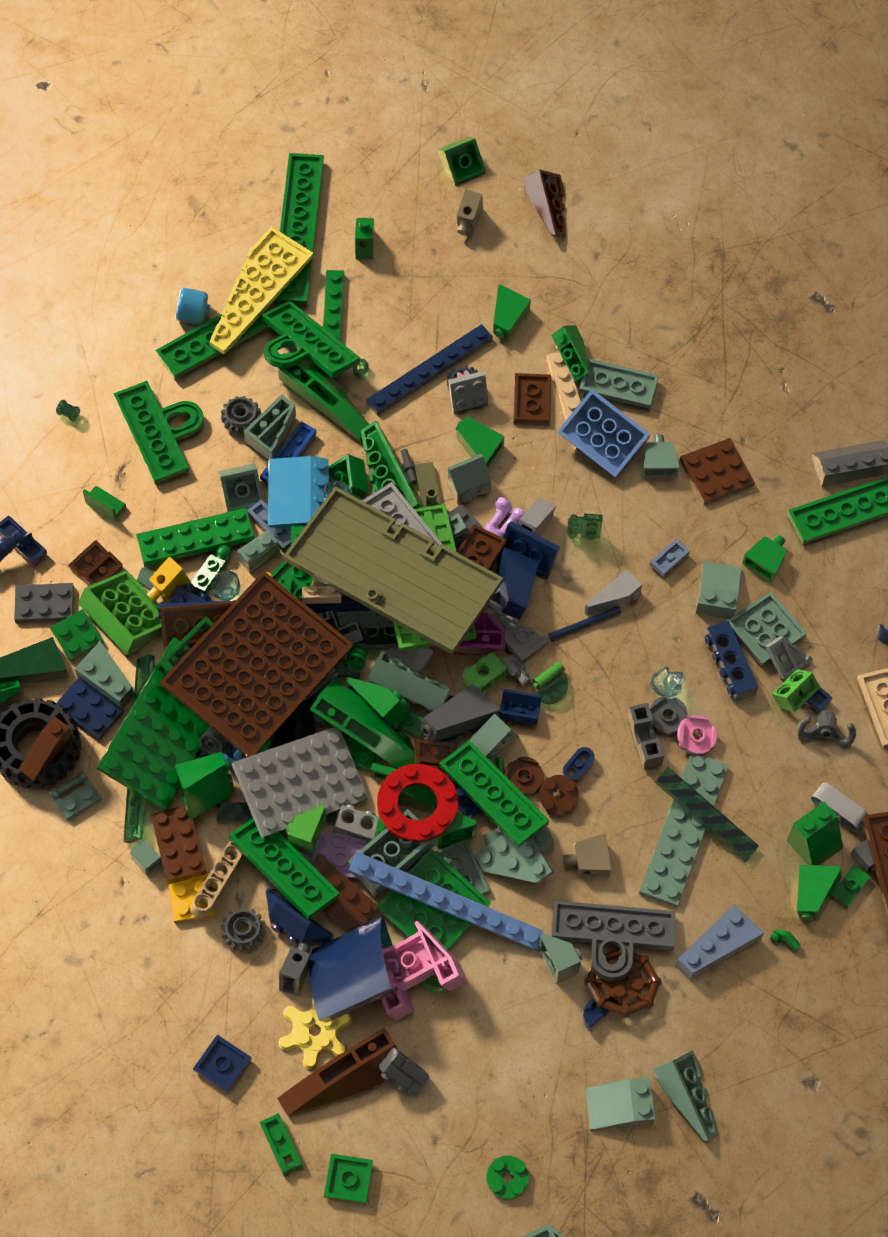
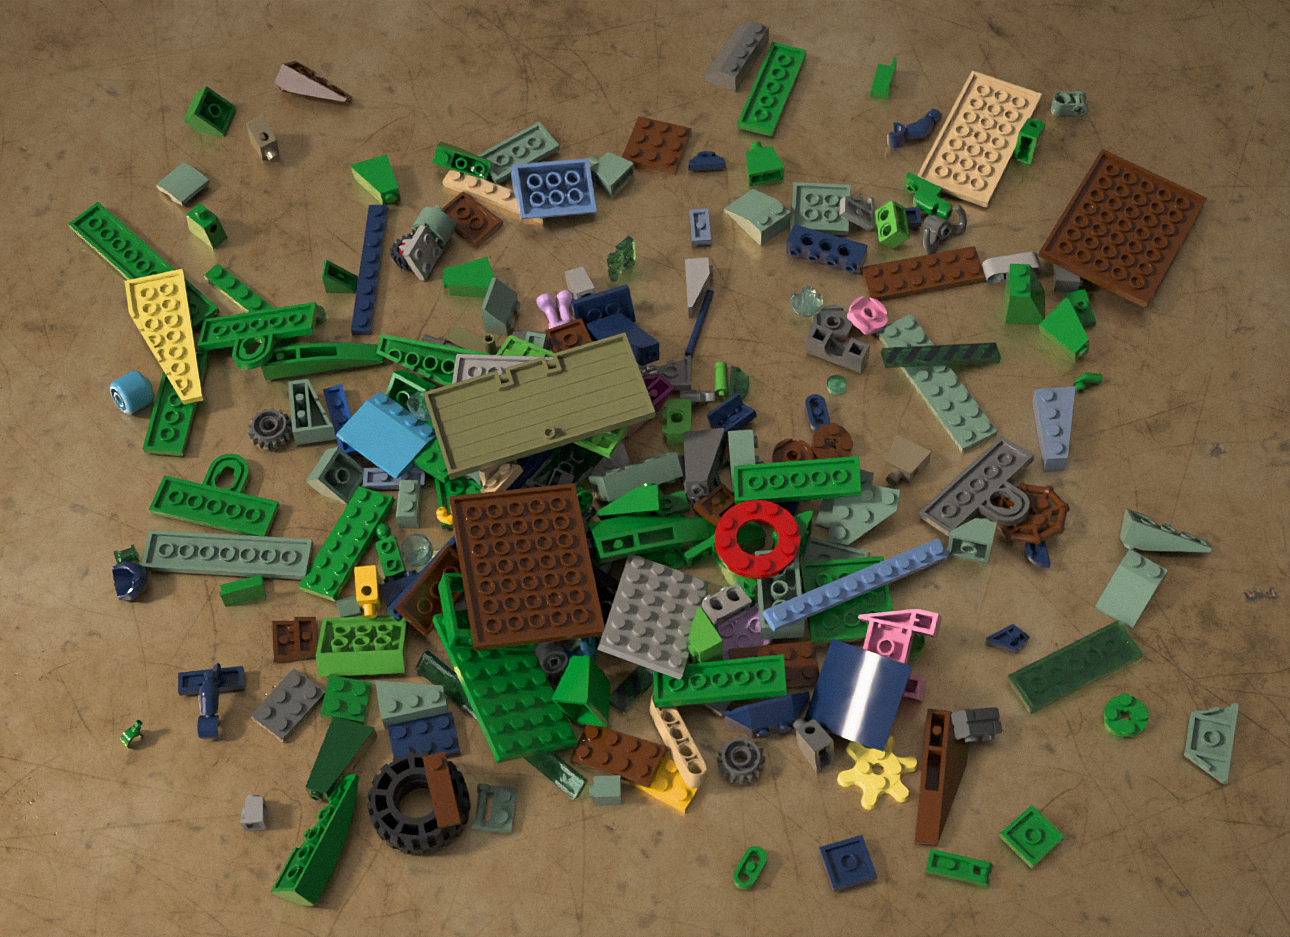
camera: 45 degrees left, 5 degrees down
none -> dark blue hair [112,561,148,601]
none -> sand green plate [141,530,313,580]
none -> sand green slope [156,162,210,206]
none -> green slope [322,260,358,294]
none -> sand green brick [411,205,457,249]
none -> dark blue plate [688,151,726,171]
none -> green plate [733,846,767,890]
none -> clear green tile [826,374,847,395]
none -> reddish brown plate [861,246,985,301]
none -> green plate [904,172,954,221]
none -> dark blue piece [986,624,1030,653]
none -> clear green plate [1007,620,1143,714]

